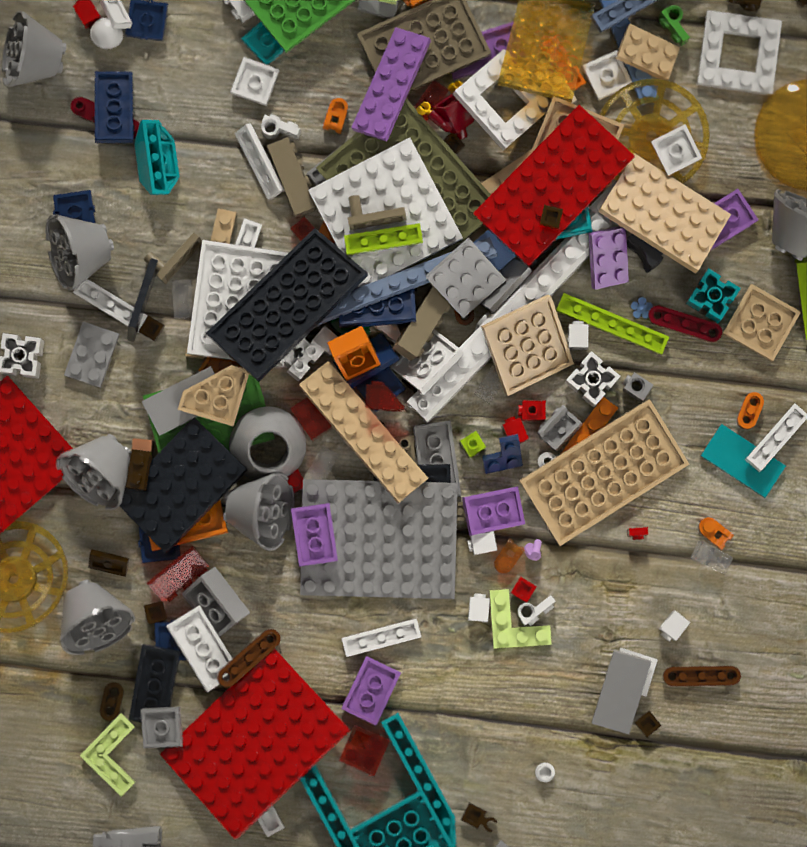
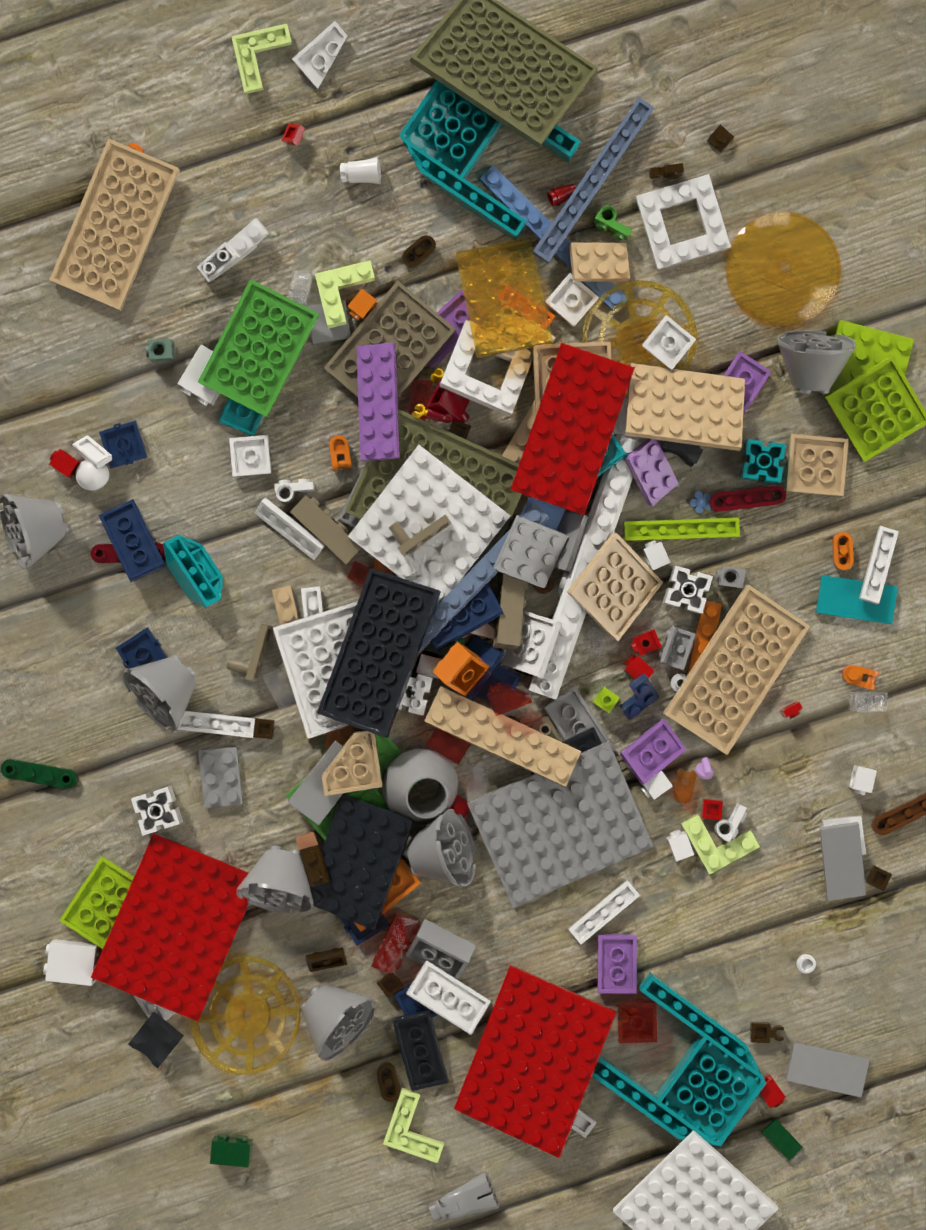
camera: 25 degrees left, 5 degrees up
black tile [127,258,158,342] -> none
light grey tile [141,707,183,748] -> none
reddish brown plate [216,629,281,687] -> none
medium lavender plate [291,503,338,566] -> none
lime plate [344,223,423,255] -> none
dark brown plate [540,205,563,229] -> none

